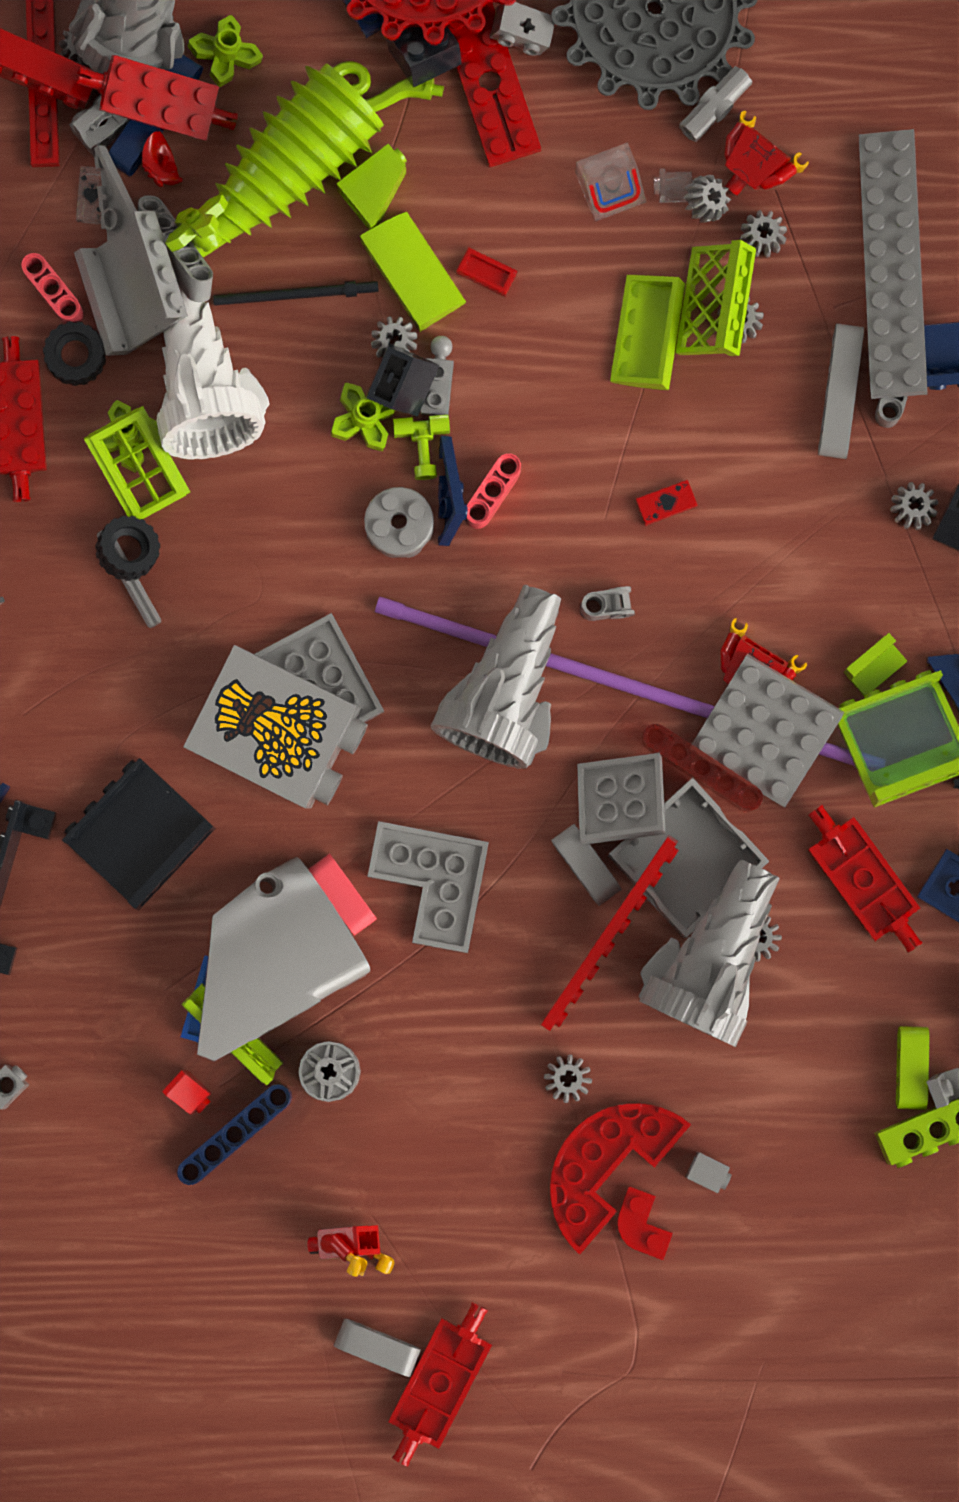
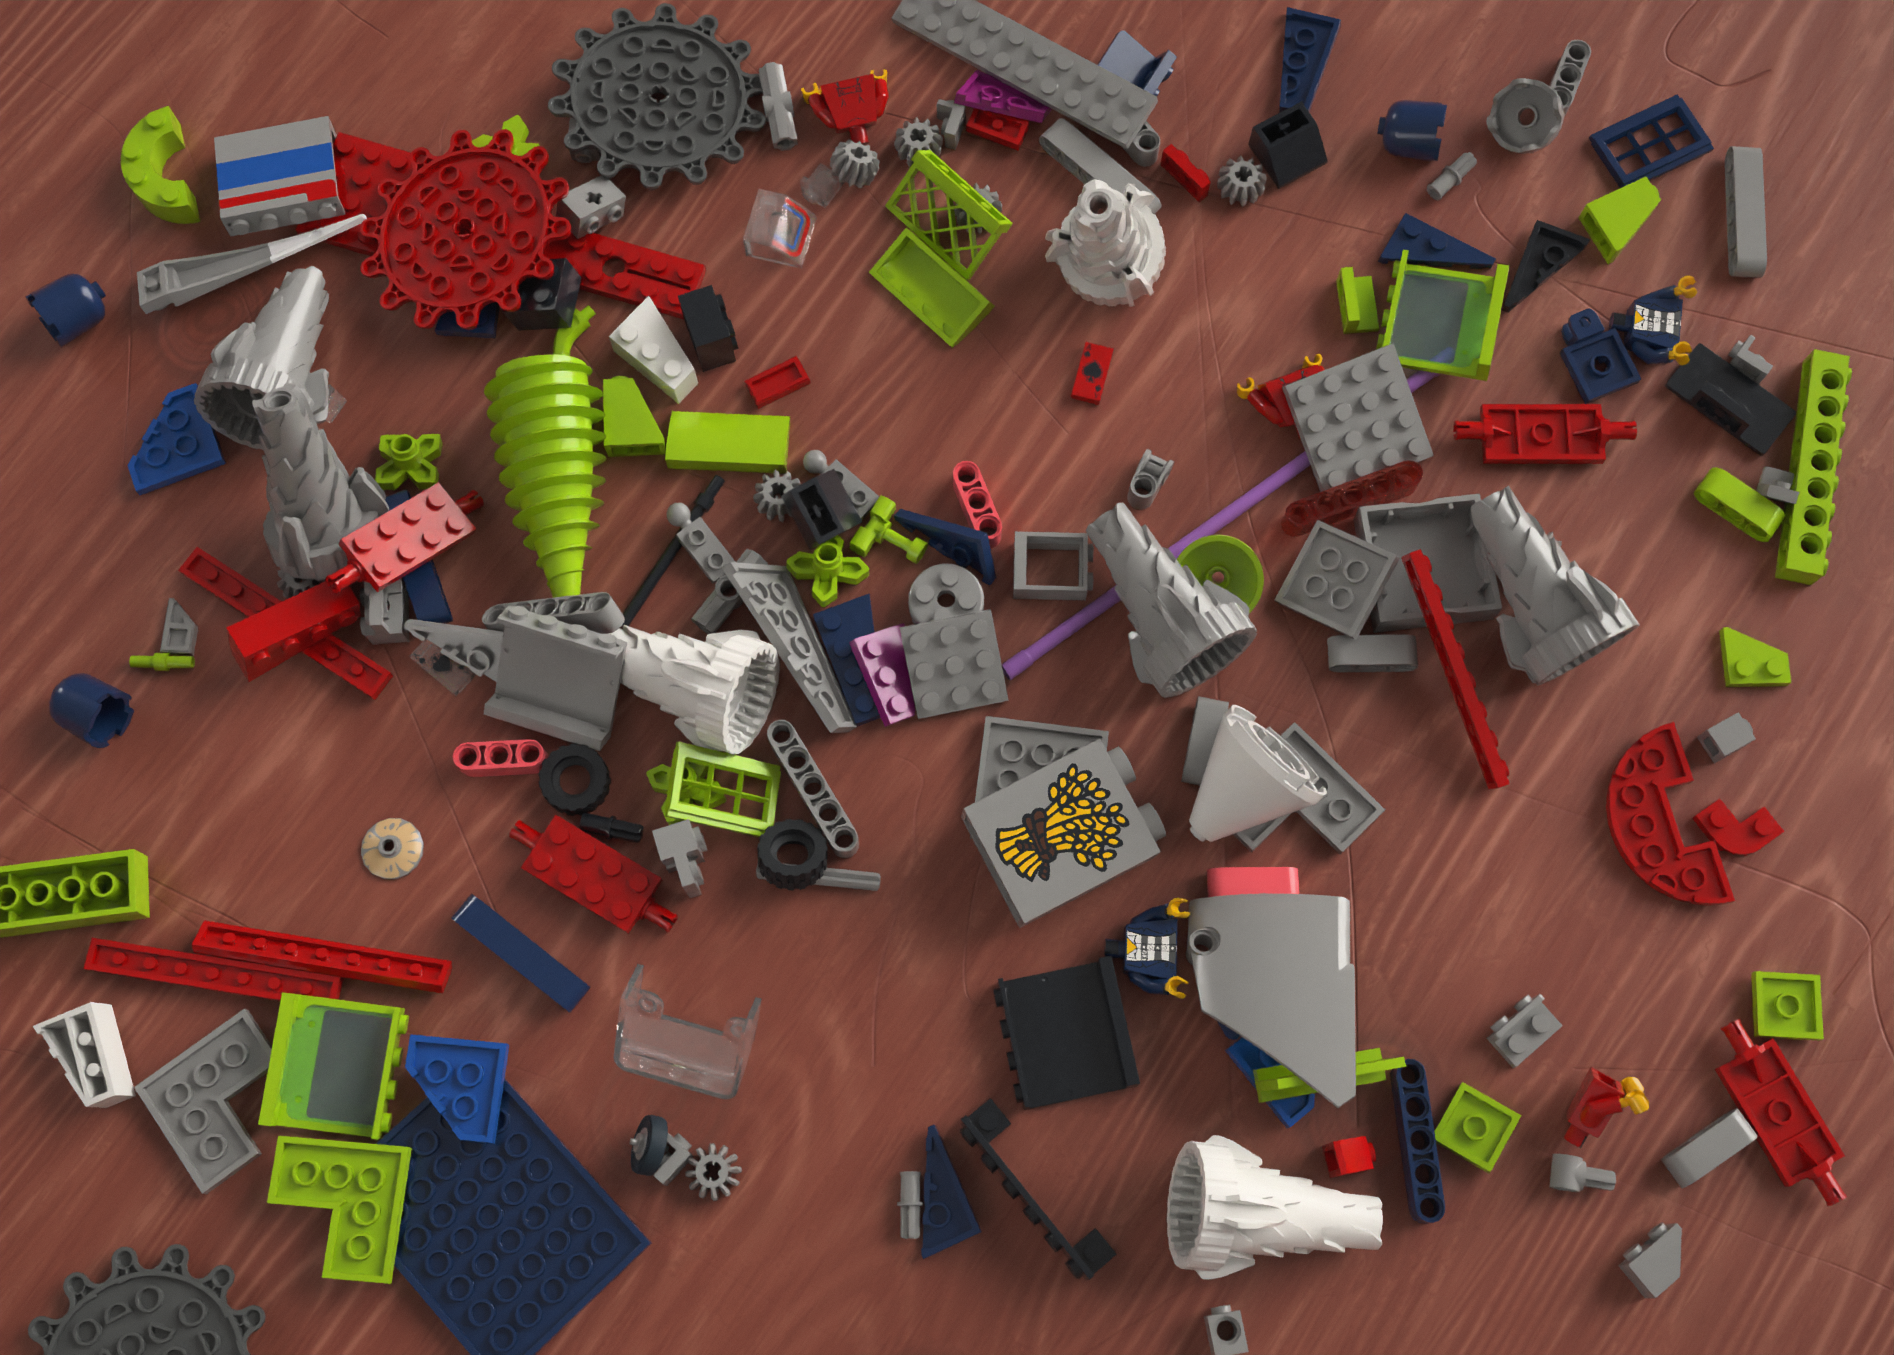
camera: 55 degrees left, 10 degrees down
red hat [142,131,183,187] -> none
lime plant [165,194,228,252] -> none
light grey wheel [299,1041,361,1102] -> none
light grey gear [544,1054,592,1103] -> none
none -> black axle [579,812,644,843]
none -> white wedge [609,296,698,404]
none -> light grey brick [652,819,708,898]
none -> light grey plate [666,503,736,584]
none -> black brick [678,285,739,372]
none -> light grey piece [691,548,768,634]
none -> light grey wing [722,562,857,733]
none -> light grey beam [767,720,859,858]
none -> dark blue wing [813,593,881,727]
none -> magenta wing [849,623,915,727]
none -> light grey plate [900,609,1009,719]
none -> light grey bracket [936,99,966,150]
none -> magenta wing [954,70,1052,123]
none -> red plate [966,108,1029,151]
none -> light grey window [1013,531,1094,601]
none -> white cone [1045,179,1166,307]
none -> torso [1104,898,1190,999]
none -> red plate [1160,144,1211,203]
none -> white cone [1167,1135,1383,1280]
none -> lime dish [1177,535,1264,613]
none -> light grey beam [1181,696,1229,786]
none -> white cone [1189,705,1327,842]
none -> lime plate [1434,1082,1522,1174]
none -> light grey bracket [1486,994,1563,1068]
none -> light grey axle [1549,1154,1616,1192]
none -> light grey slope [1618,1222,1682,1298]
none -> lime wing [1719,627,1791,687]
none -> lime plate [1751,971,1824,1041]

